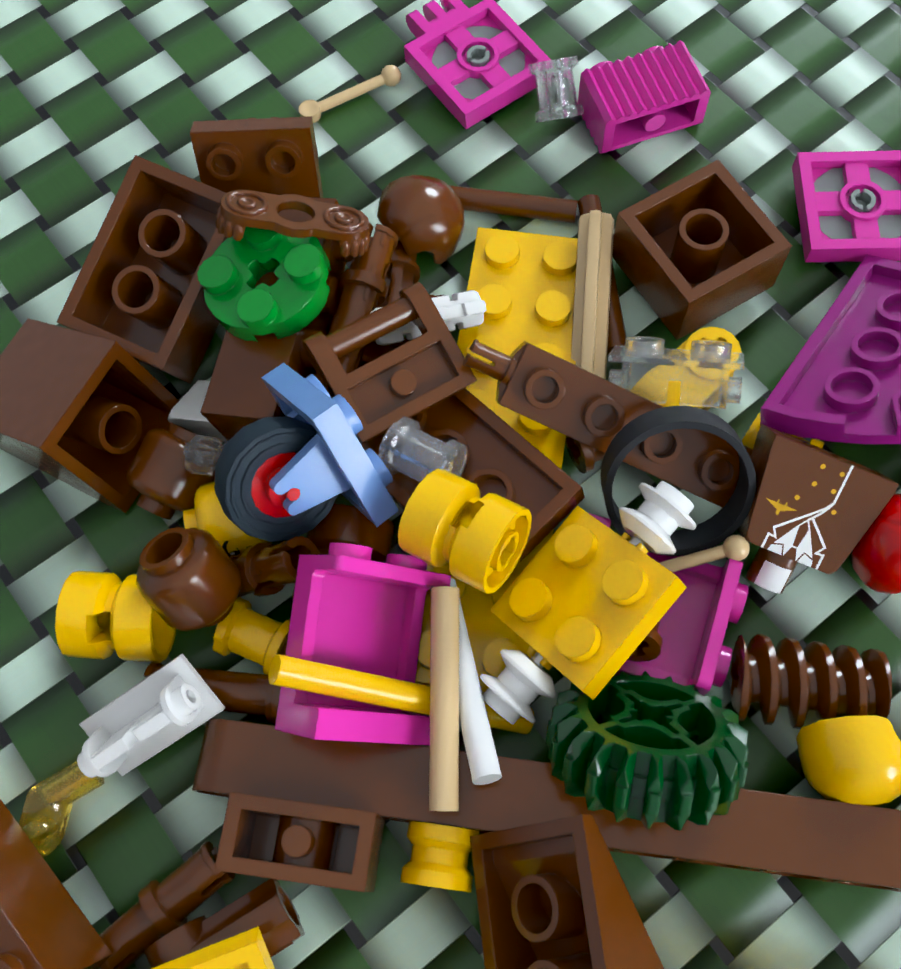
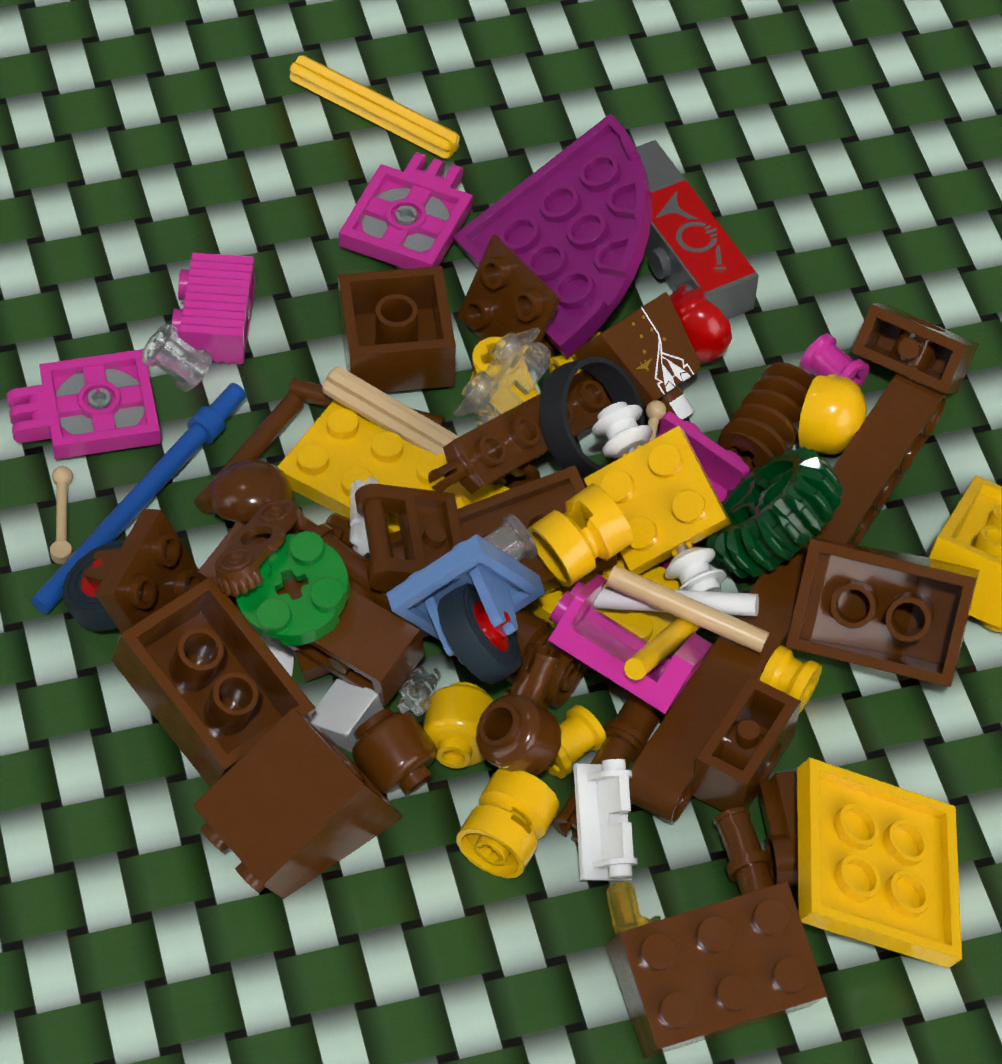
camera: 75 degrees left, 15 degrees down
none -> blue bar [31,383,246,614]
none -> reddish brown hinge [457,235,561,373]

